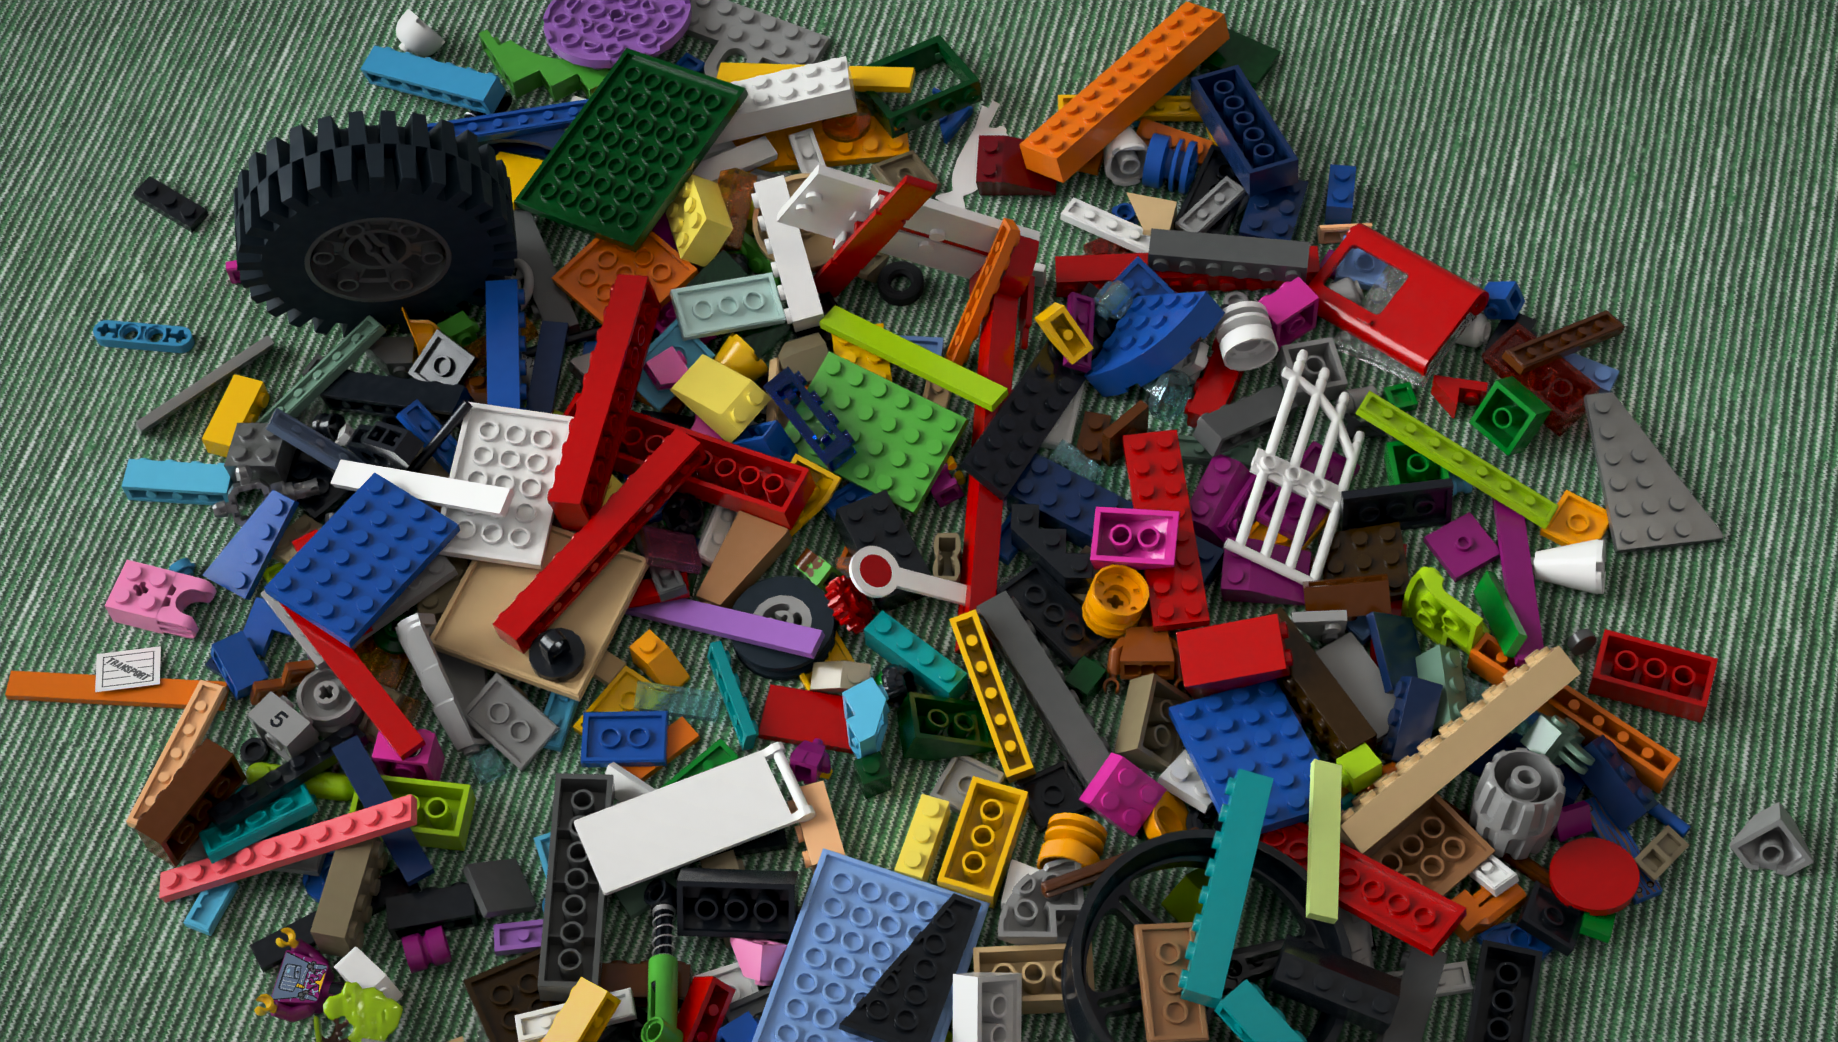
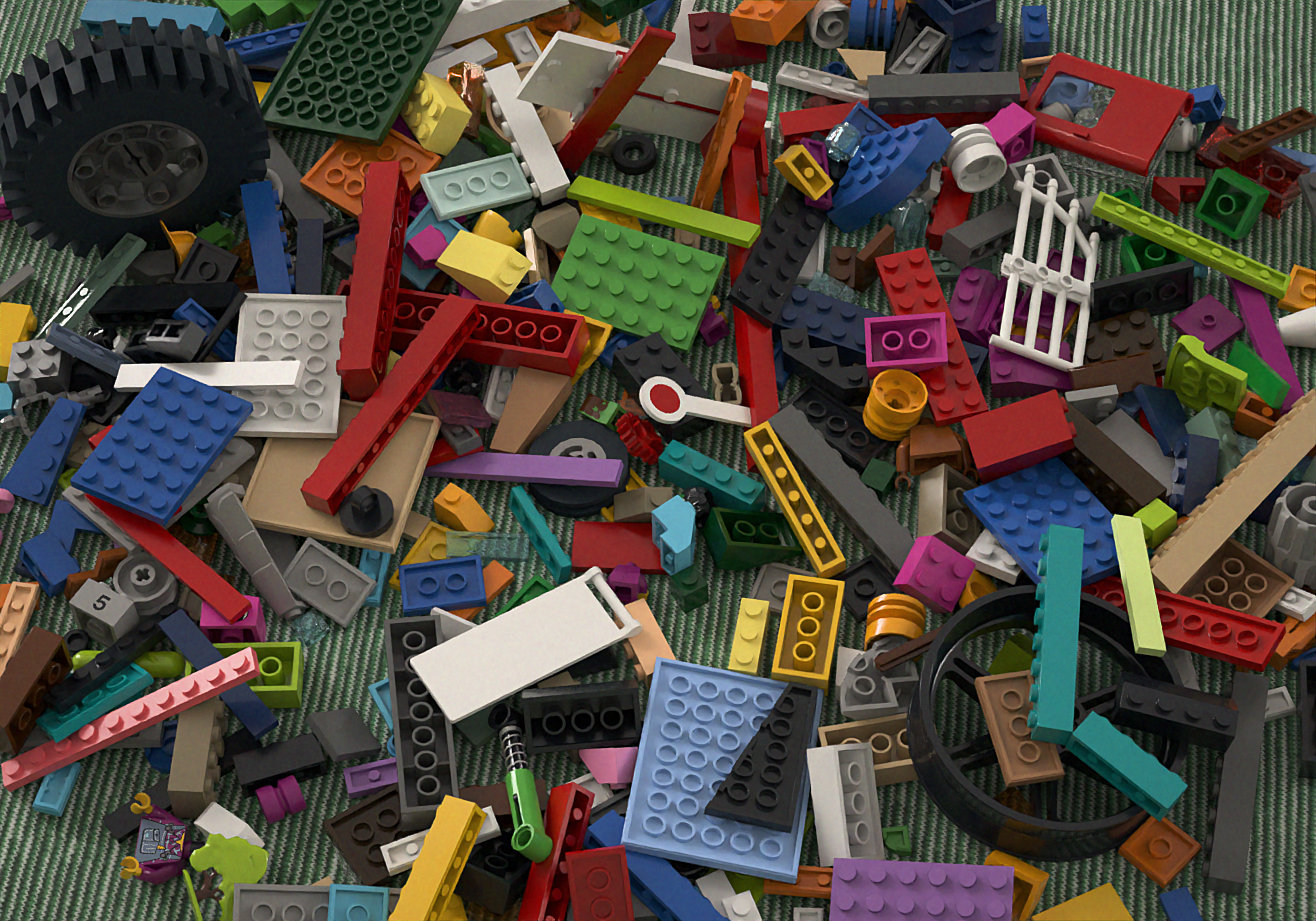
camera: 10 degrees left, 5 degrees down
clear blue brick [763,367,857,473] -> none

